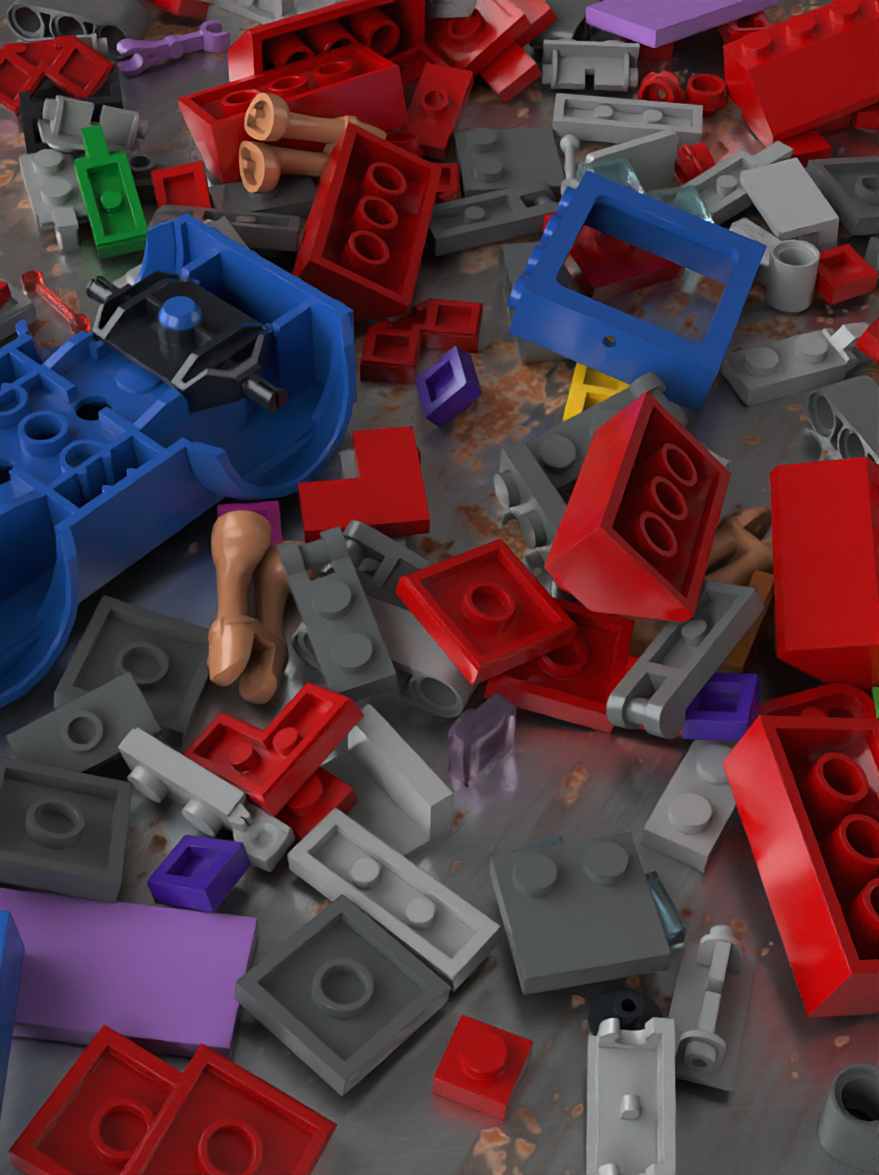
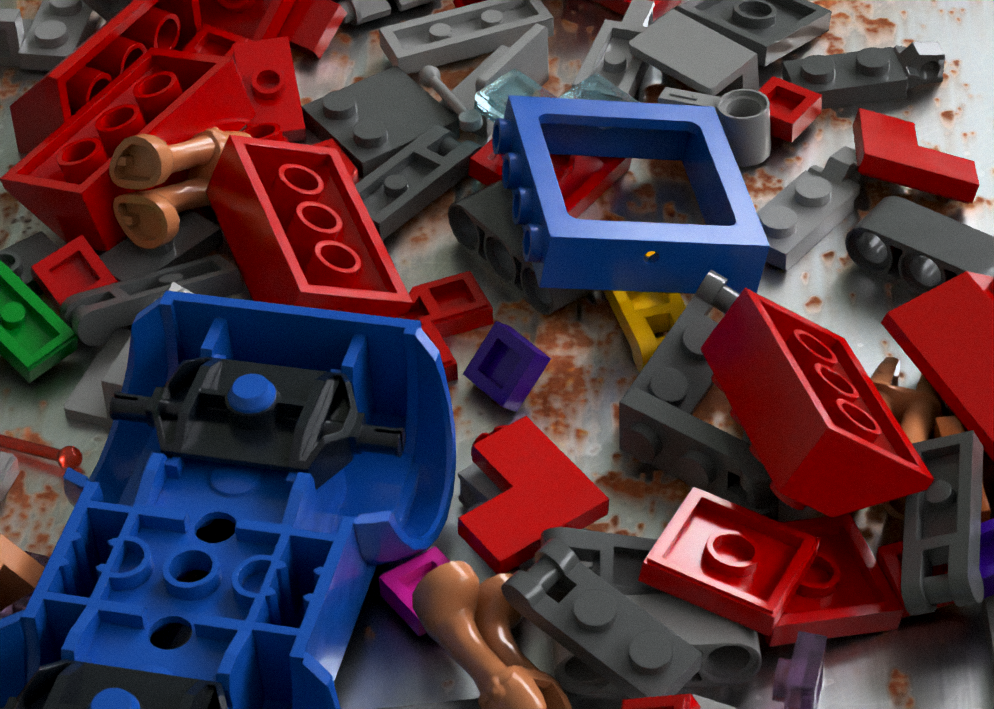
camera: 25 degrees left, 5 degrees down
red plate [674,142,716,185] -> none

